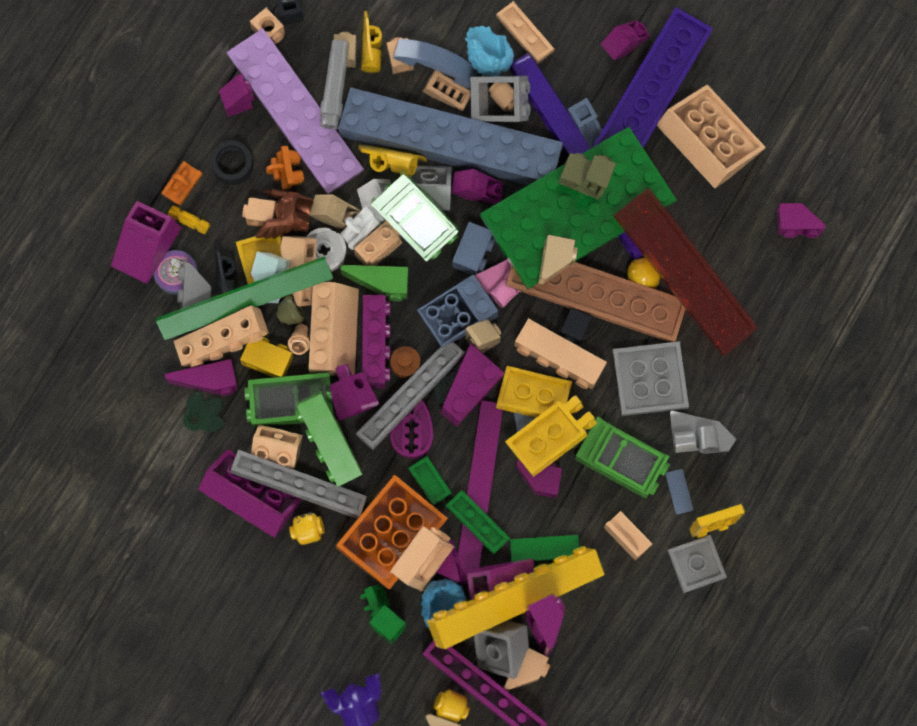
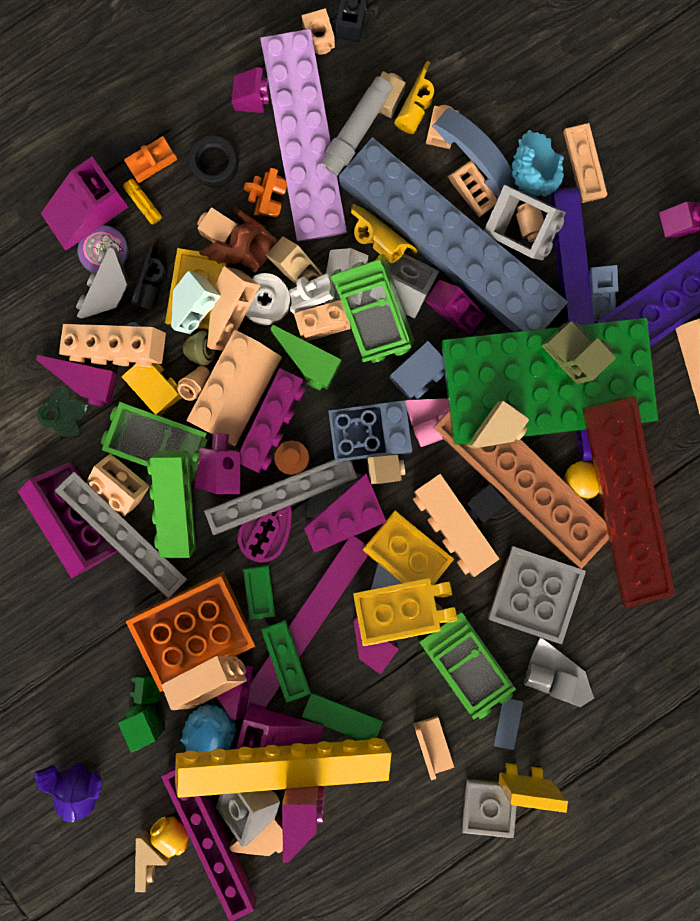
camera: 25 degrees right, 10 degrees up
green tile [156,256,333,340] -> none
yellow head [289,512,325,545] -> none

